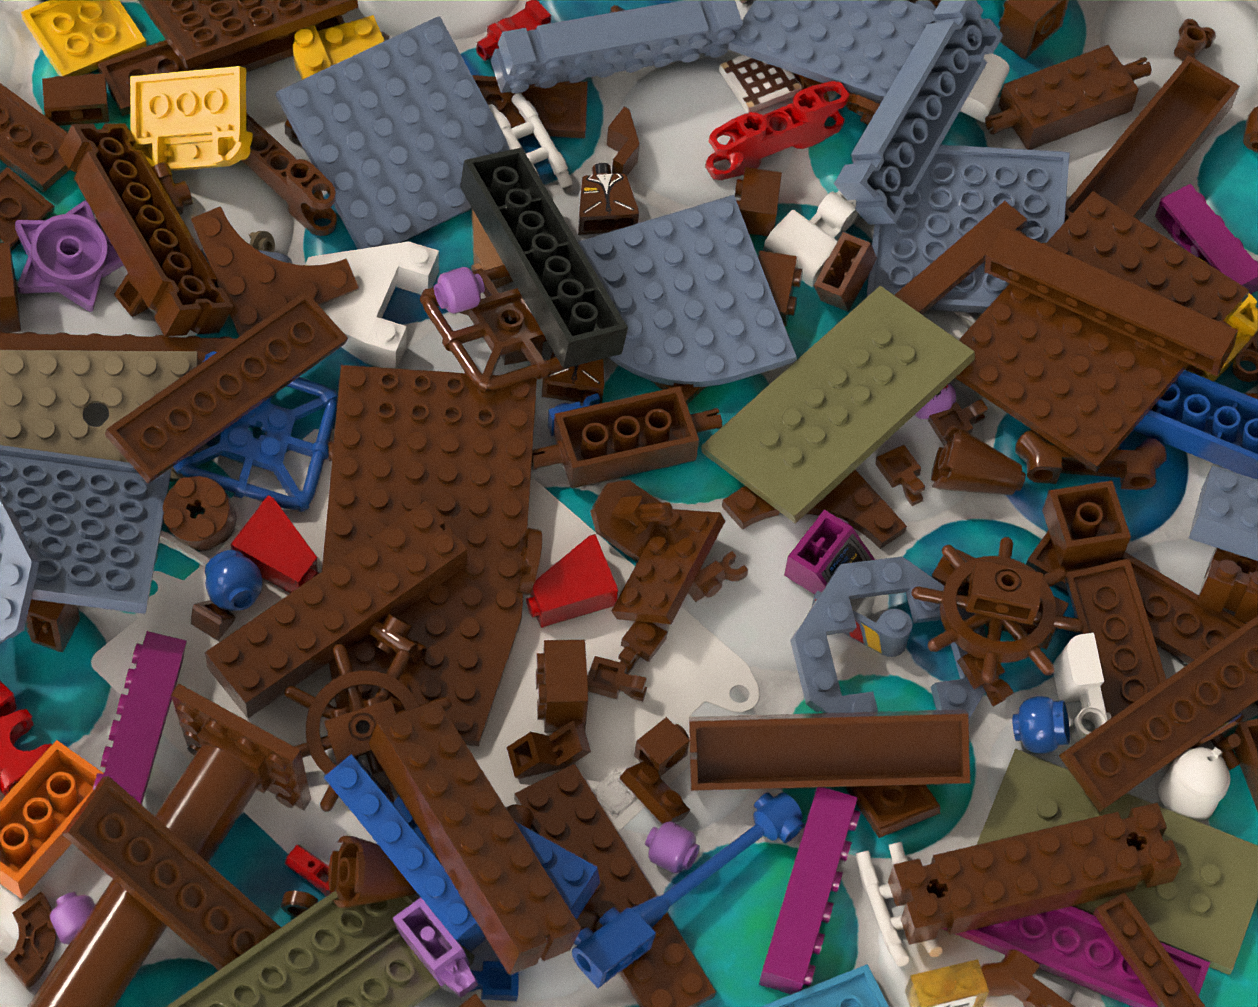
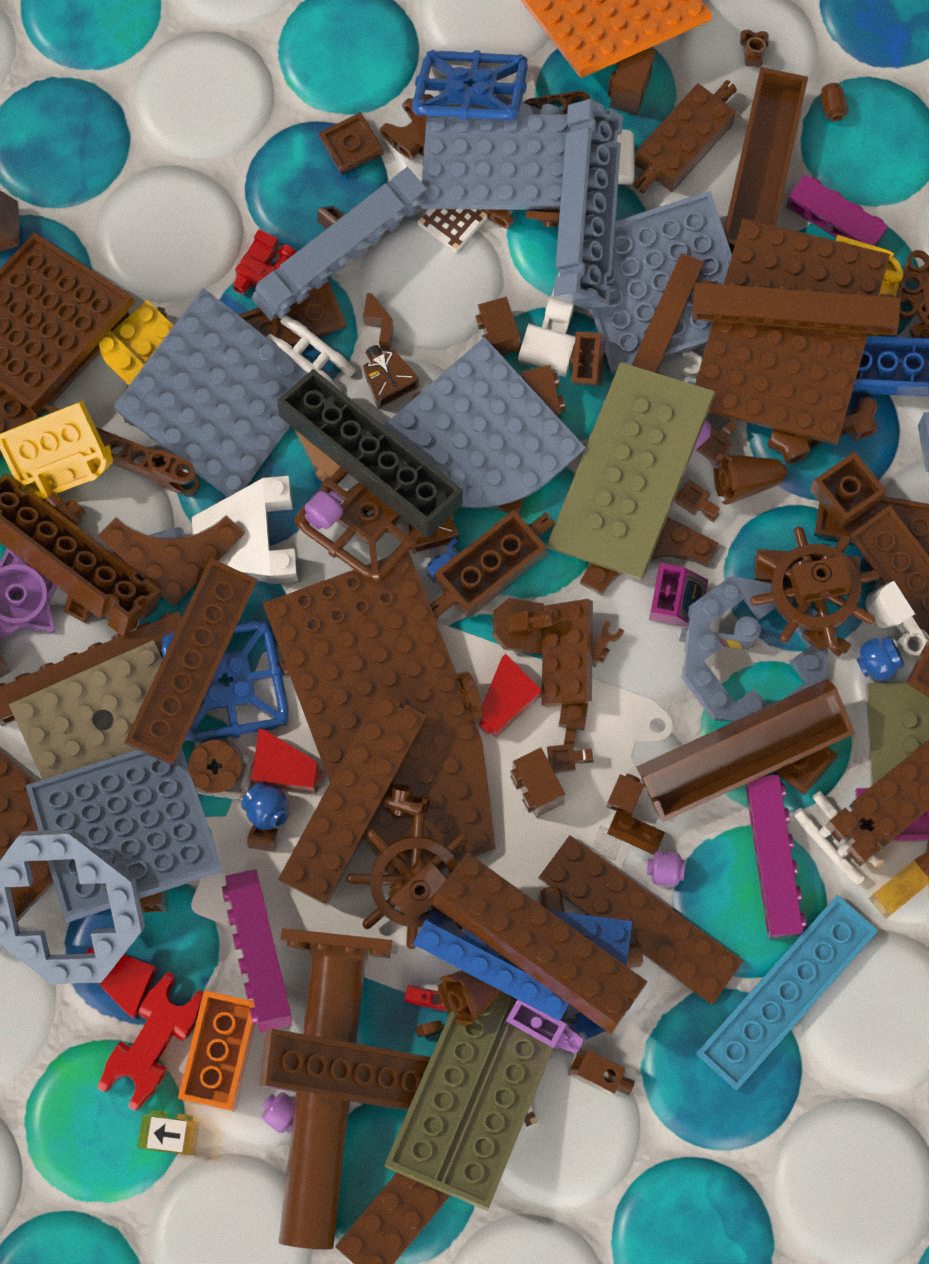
camera: 15 degrees left, 15 degrees up
reddish brown tile [5,892,57,990] -> none
dark tan plate [248,231,275,252] -> none
reddish brown slope [506,720,591,779] -> none
blue bar [572,792,804,988] -> none
red piece [705,81,850,180] -> none

